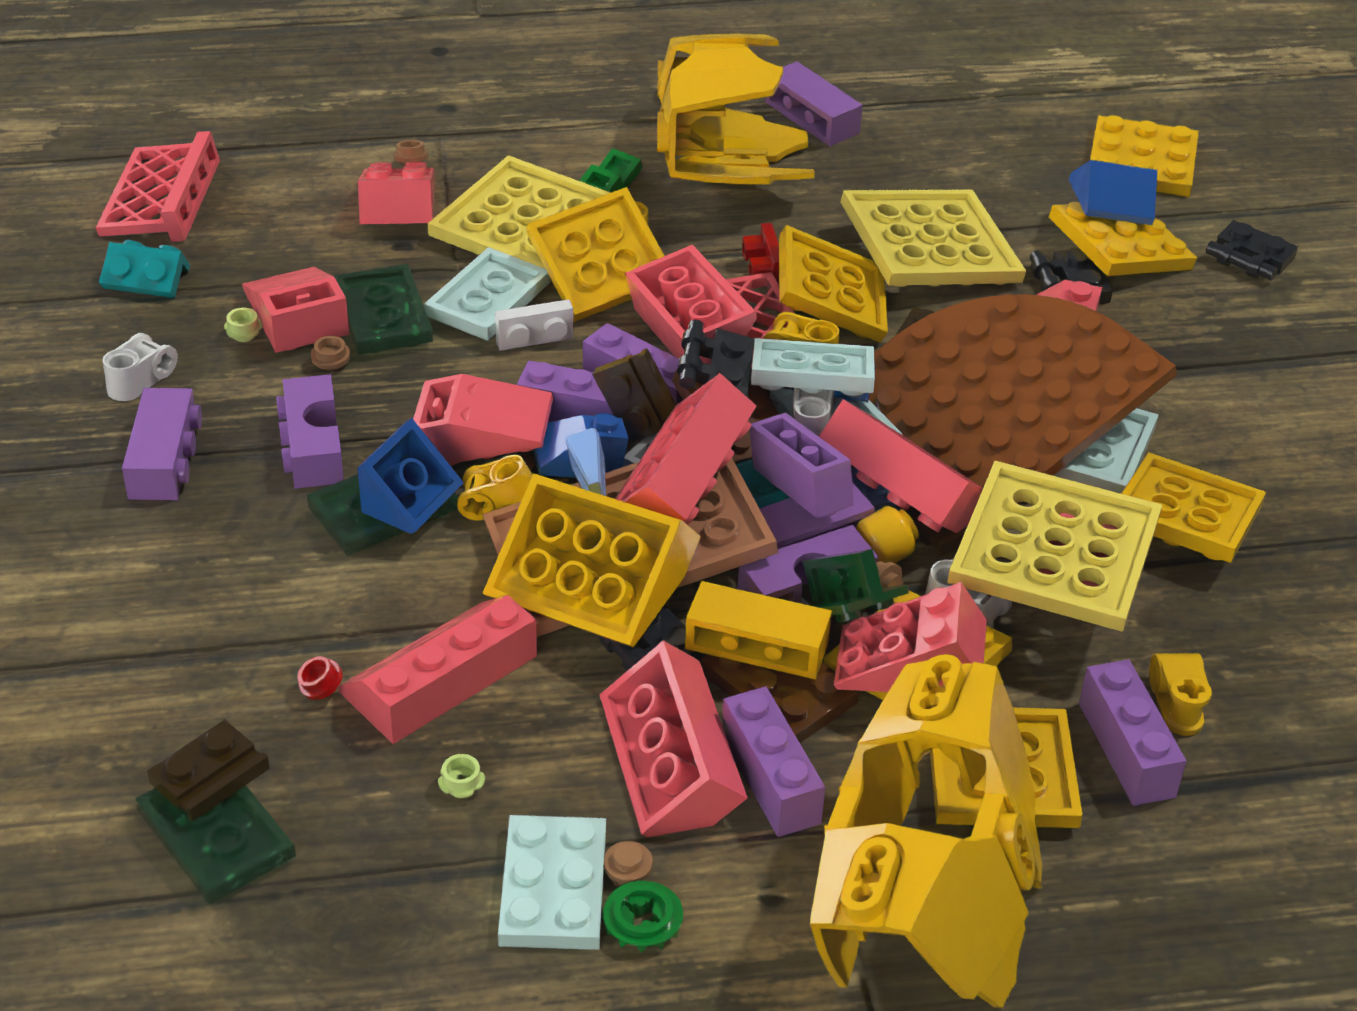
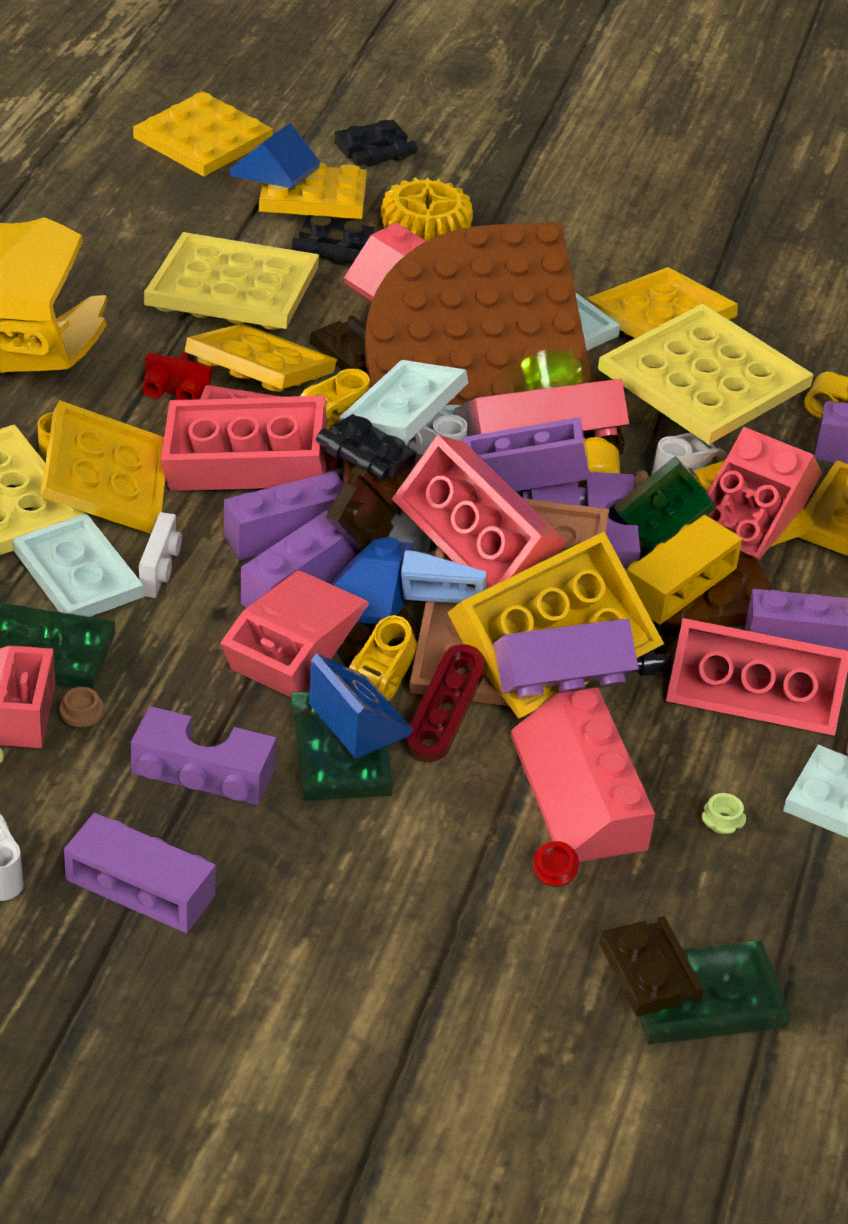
camera: 65 degrees left, 0 degrees up
none -> yellow gear [381,177,473,241]
none -> dark red plate [407,644,484,762]
none -> medium lavender brick [494,618,639,699]
none -> clear neon green slope [522,351,582,391]

